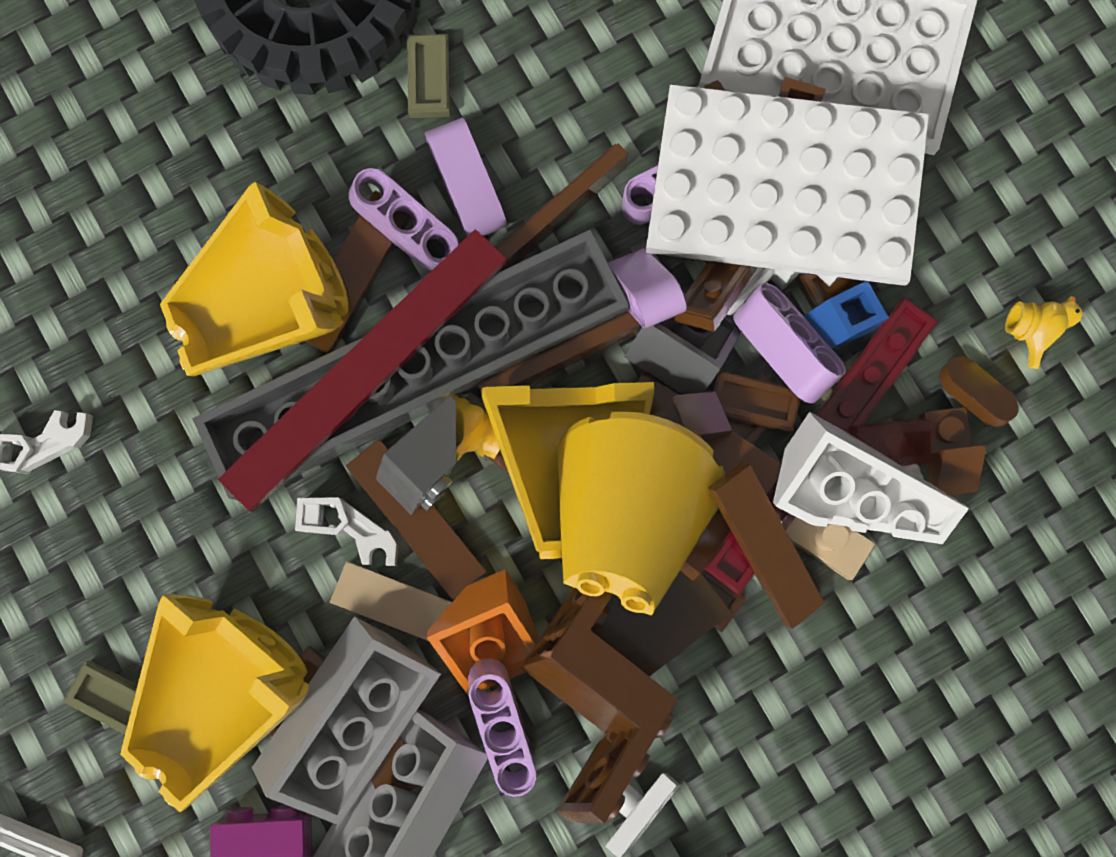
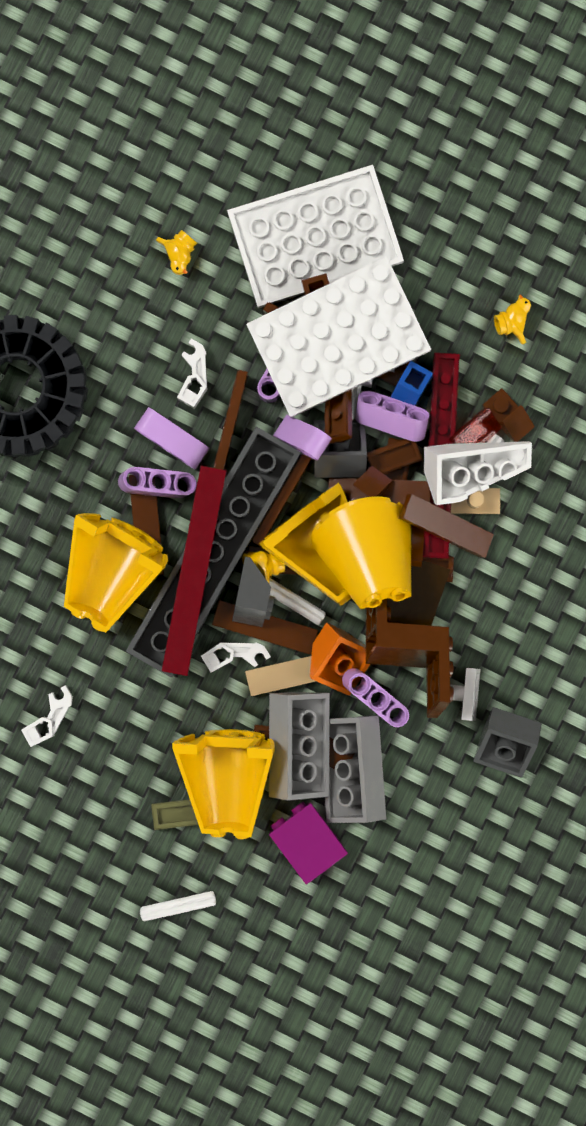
camera: 30 degrees left, 5 degrees up
olive tile [407,34,450,118] -> none
reddish brown tile [939,356,1019,428] -> none
none -> white piece [177,339,208,409]
none -> white axle [269,578,326,625]

